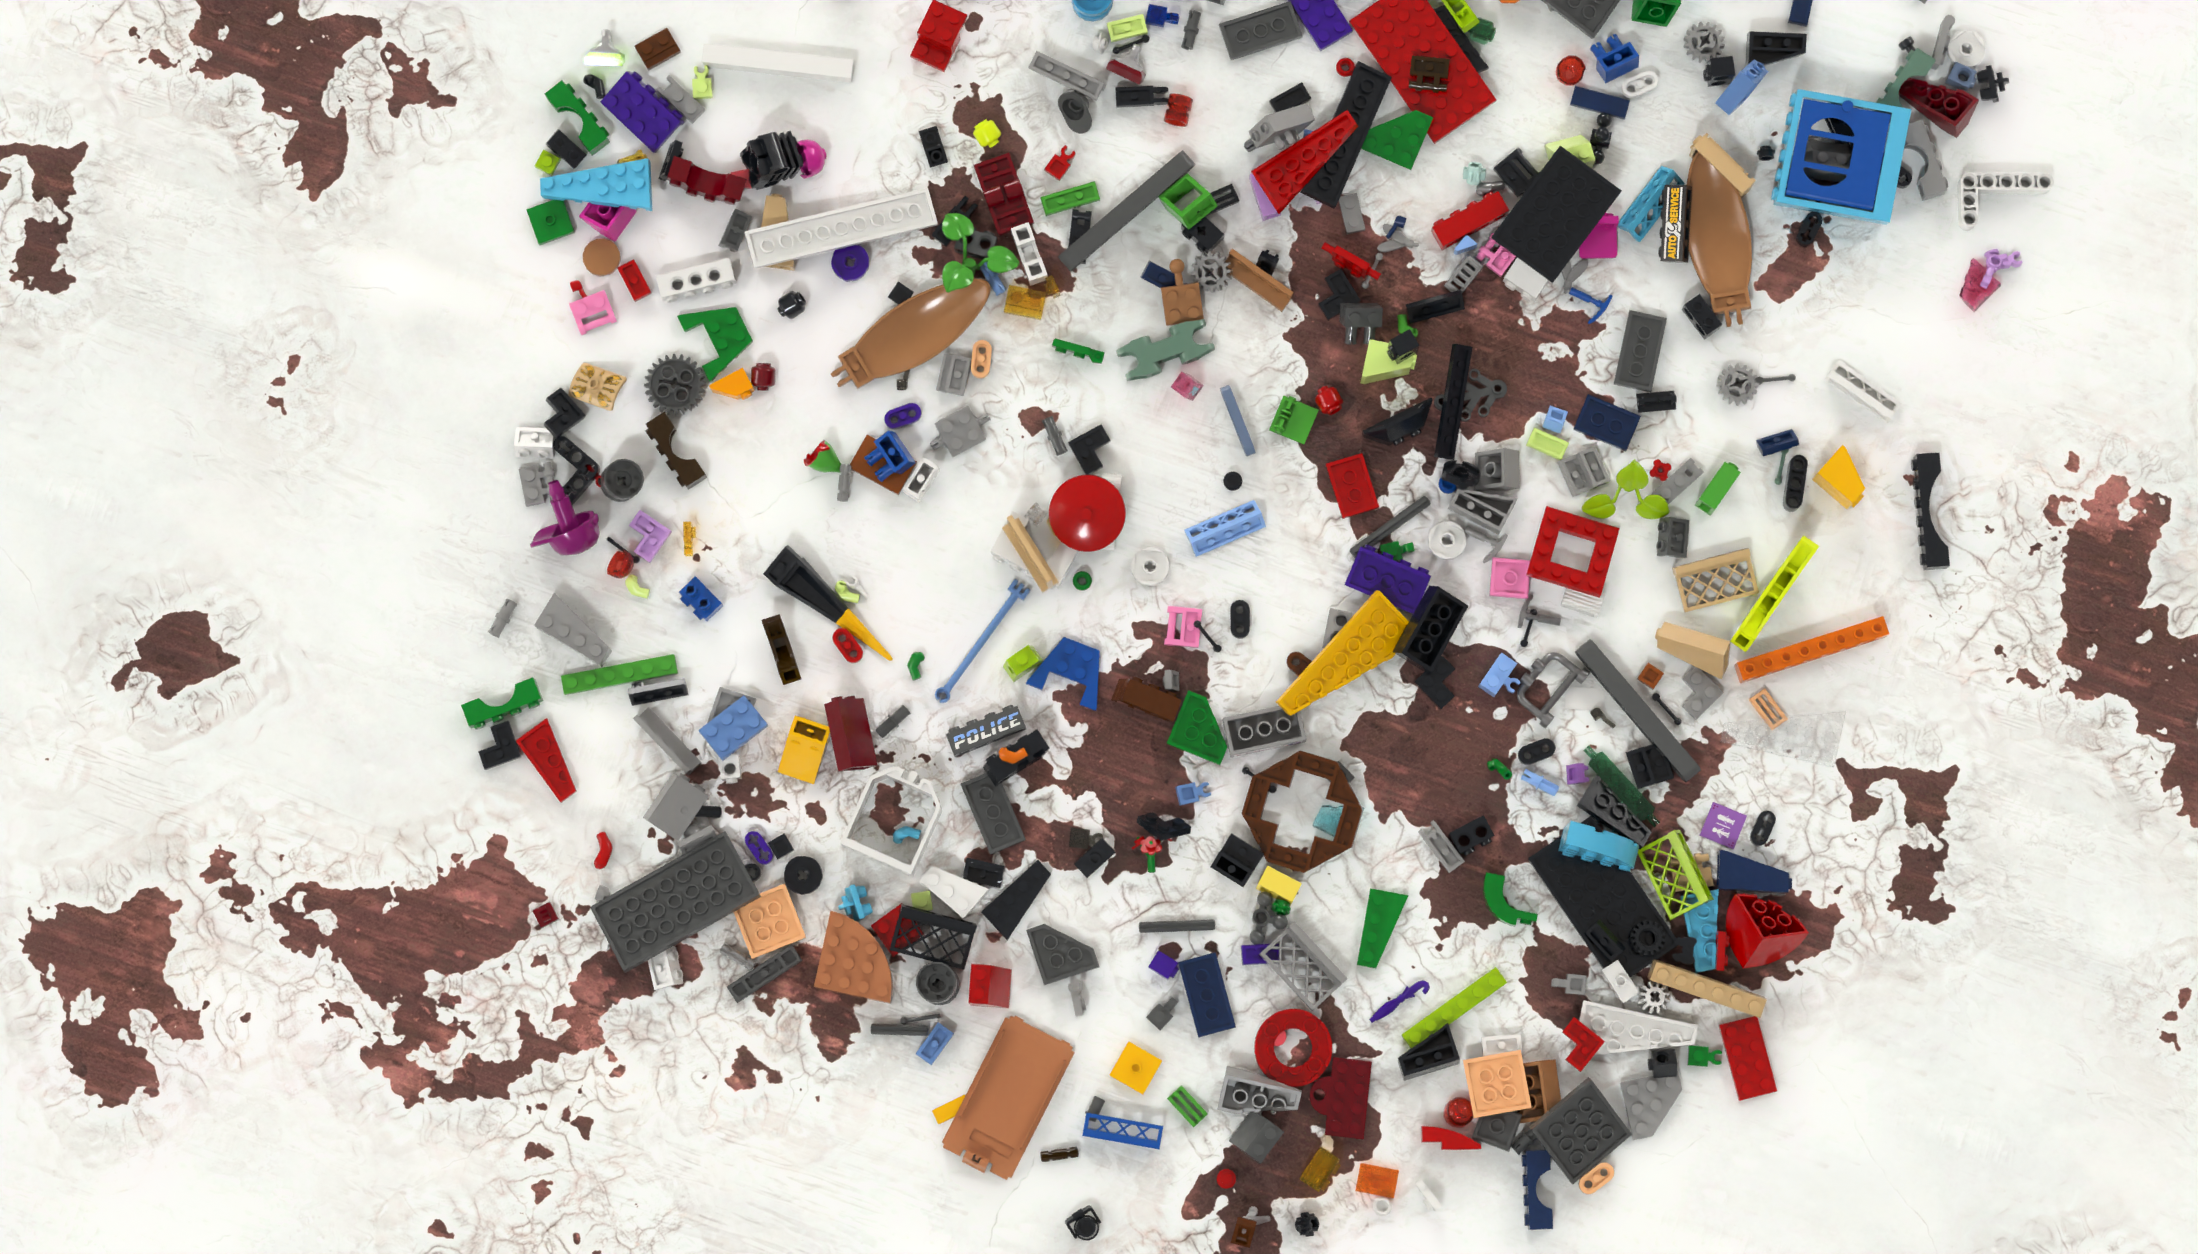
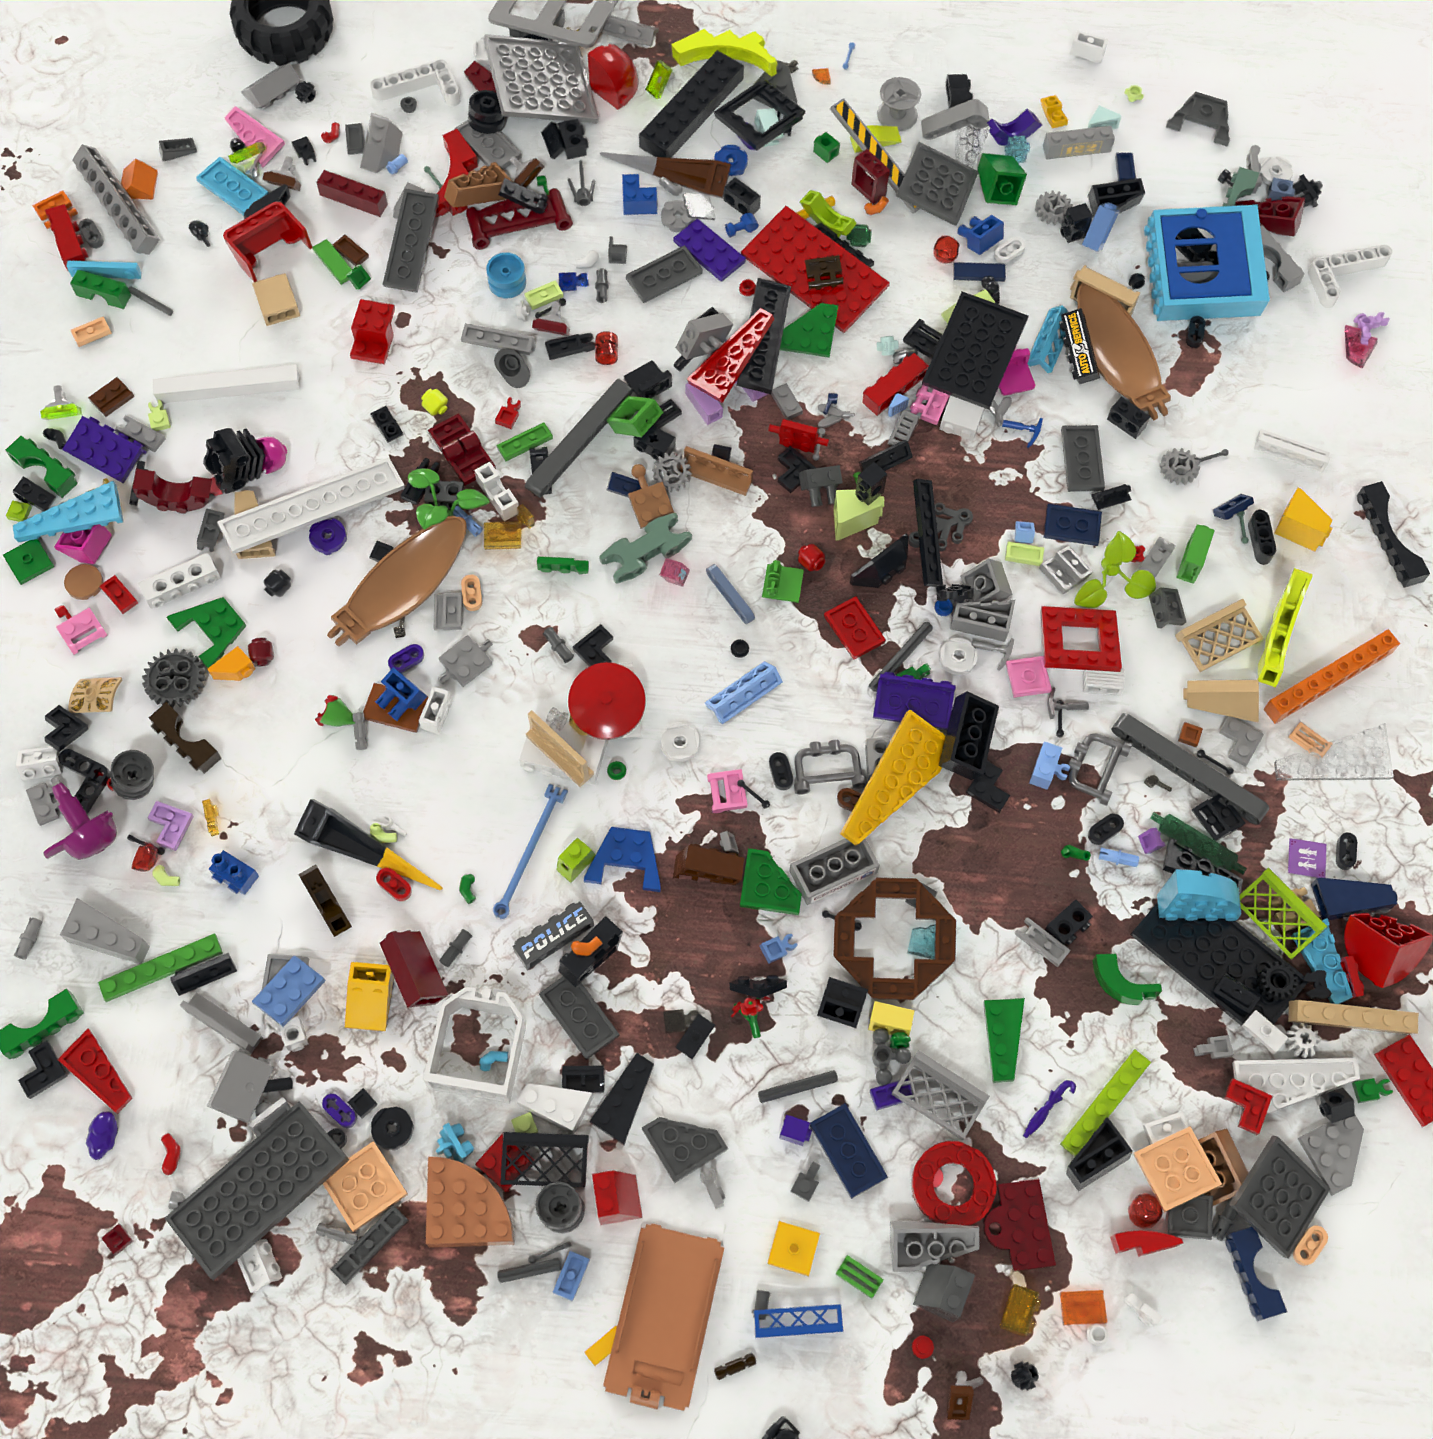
camera: 20 degrees left, 15 degrees down
none -> dark purple arm [86,1111,118,1160]
none -> black bracket [624,360,672,399]
none -> flat silver bar [794,740,868,795]

